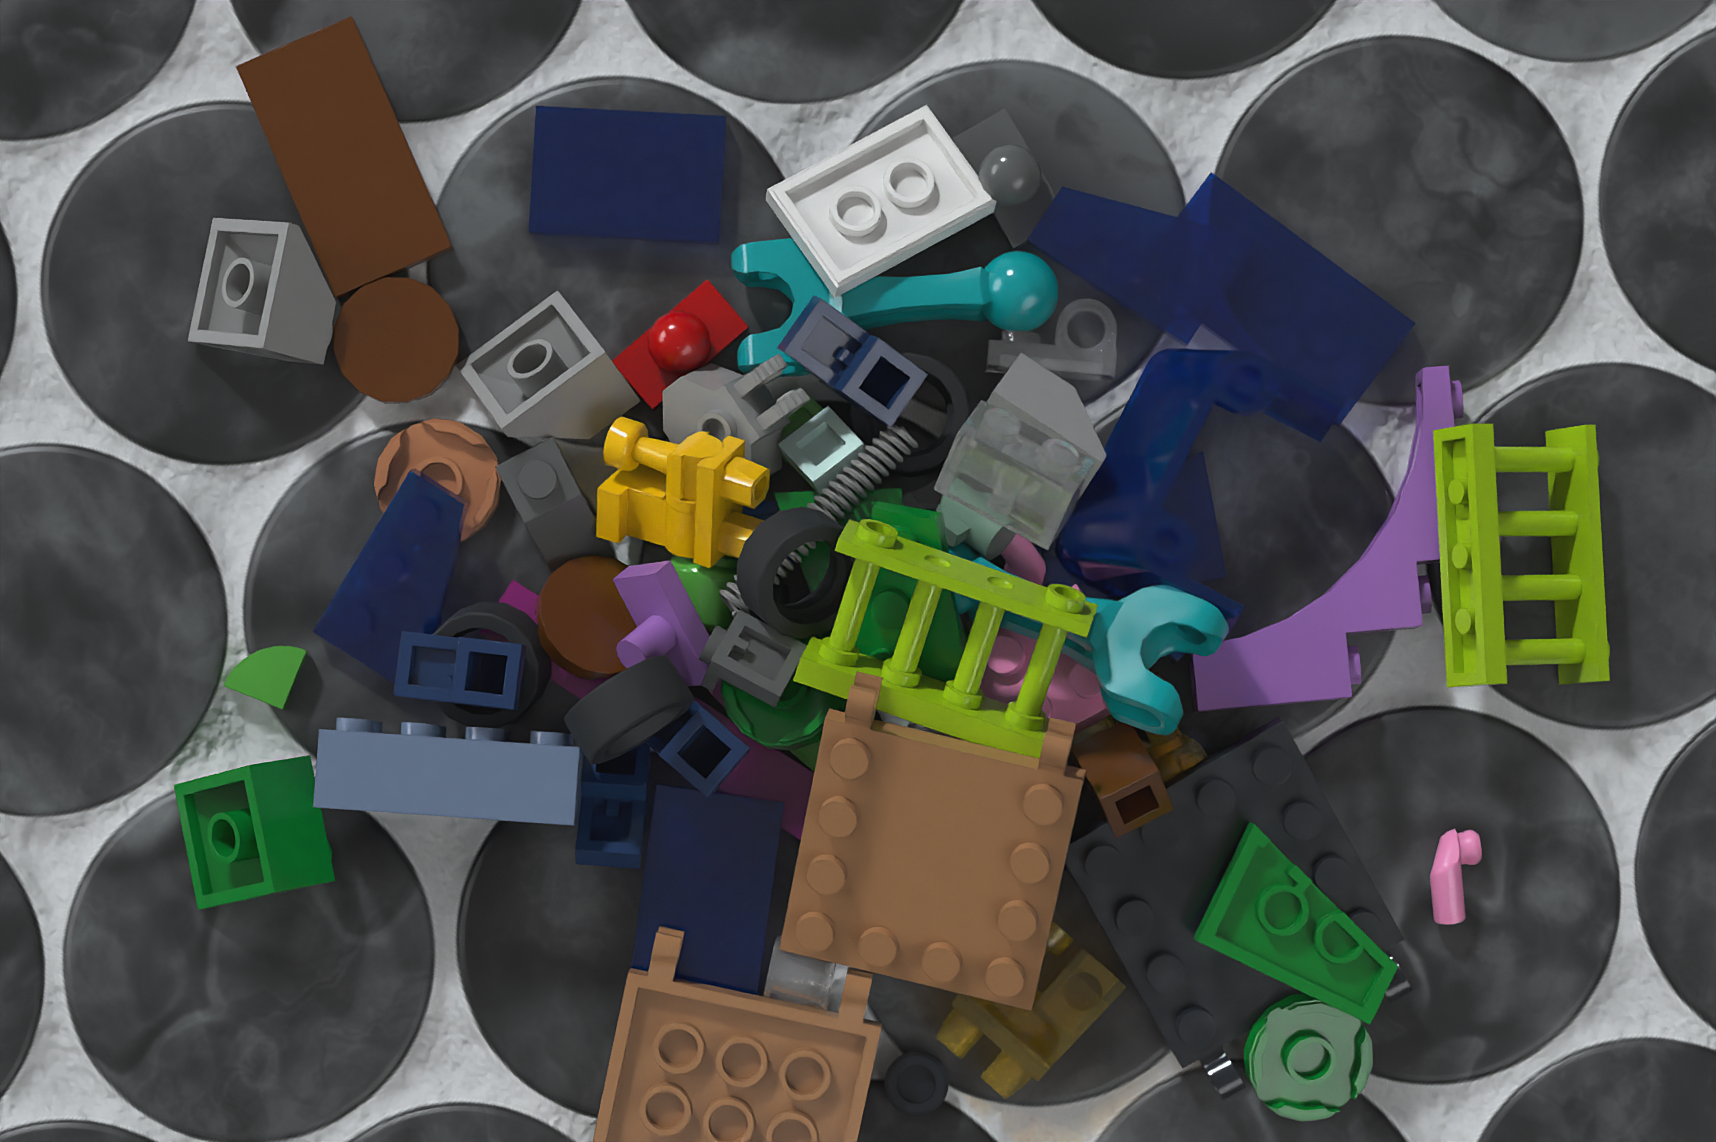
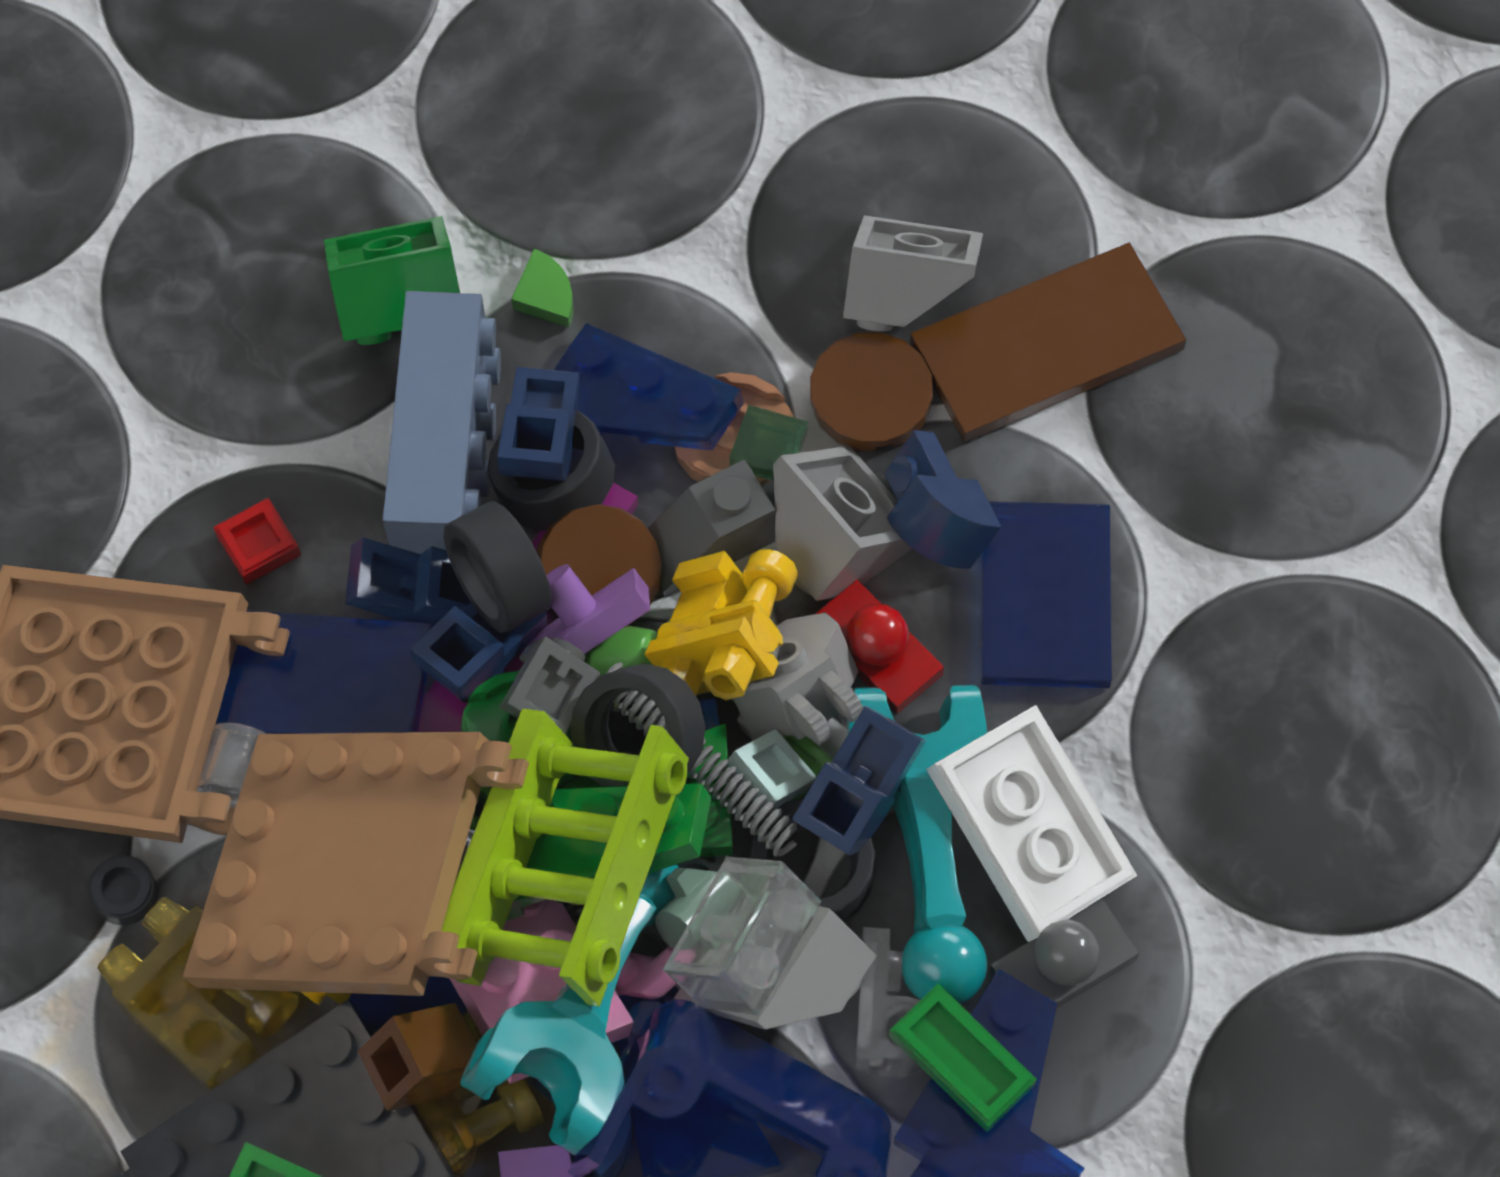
camera: 85 degrees right, 20 degrees down
none -> red tile [213,497,301,585]
none -> clear green tile [729,405,808,481]
none -> dark blue brick [884,430,1001,569]
none -> green tile [889,984,1037,1132]

